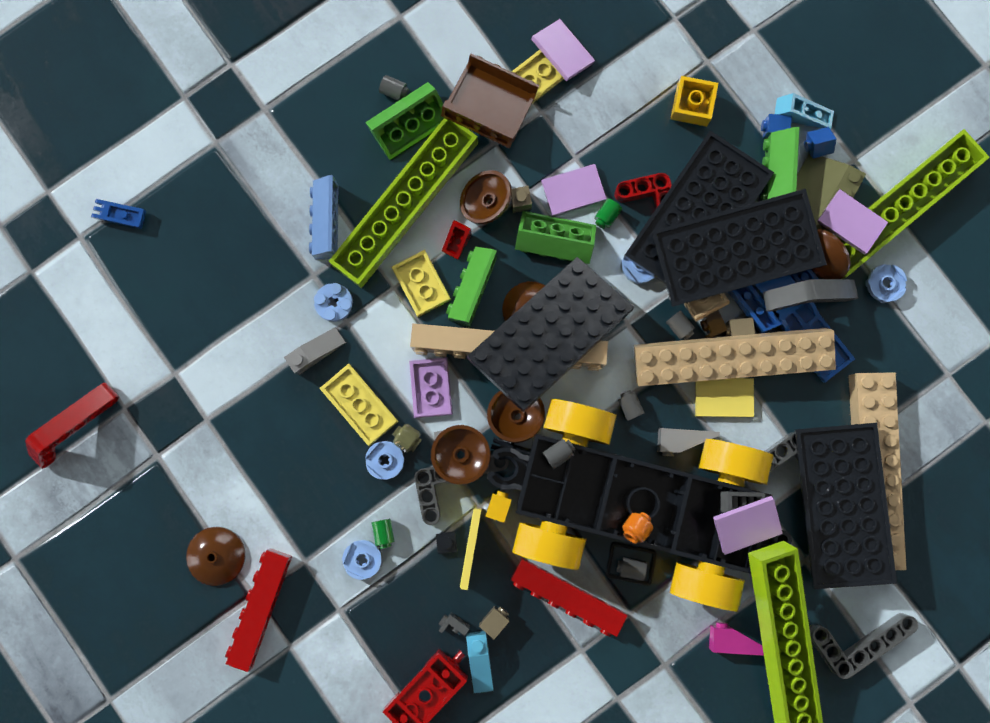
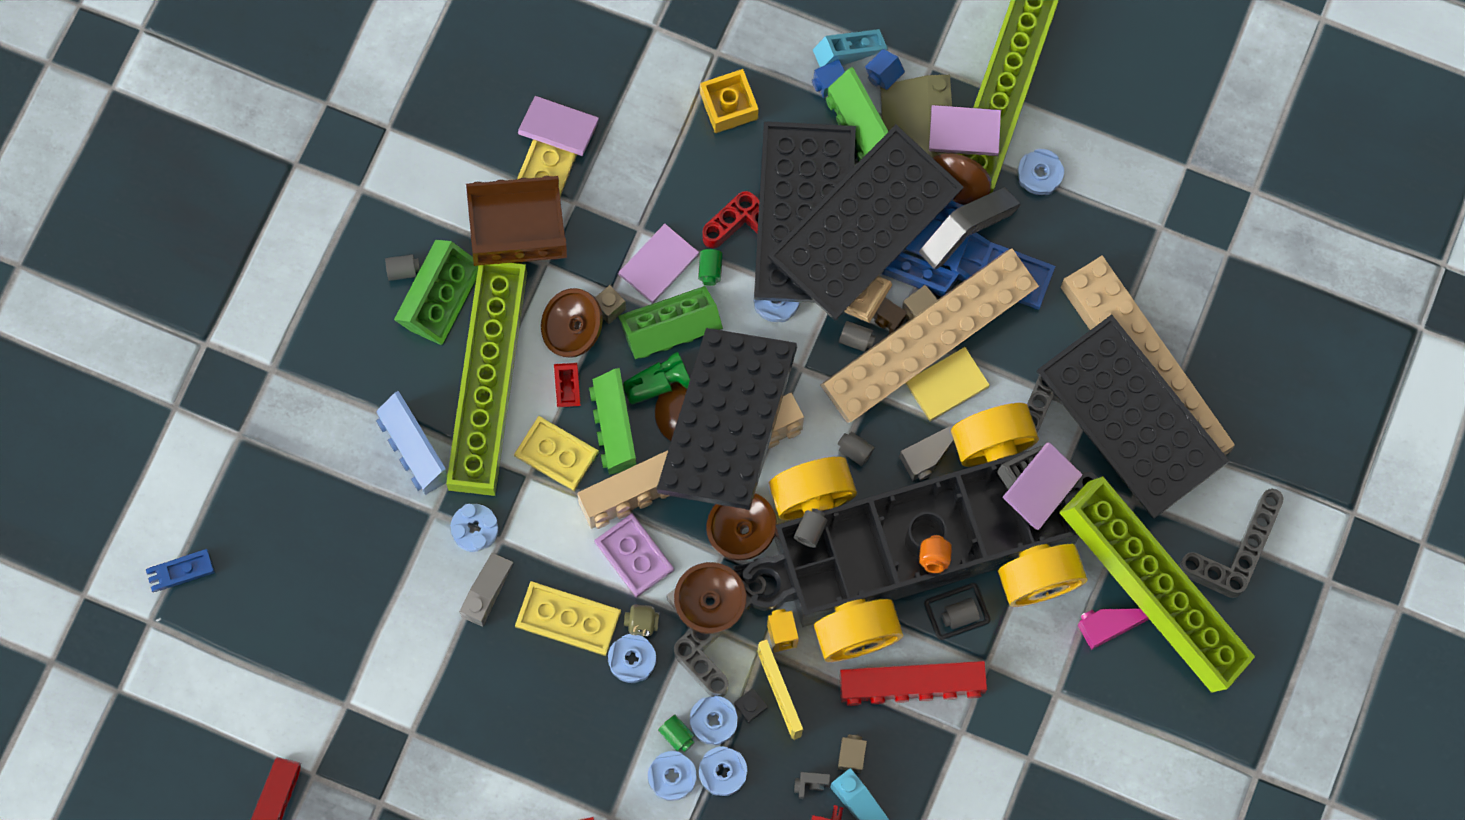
camera: 35 degrees left, 10 degrees down
none -> green piece [623,352,690,404]
none -> light blue plate [690,696,738,745]
none -> light blue plate [699,746,747,796]

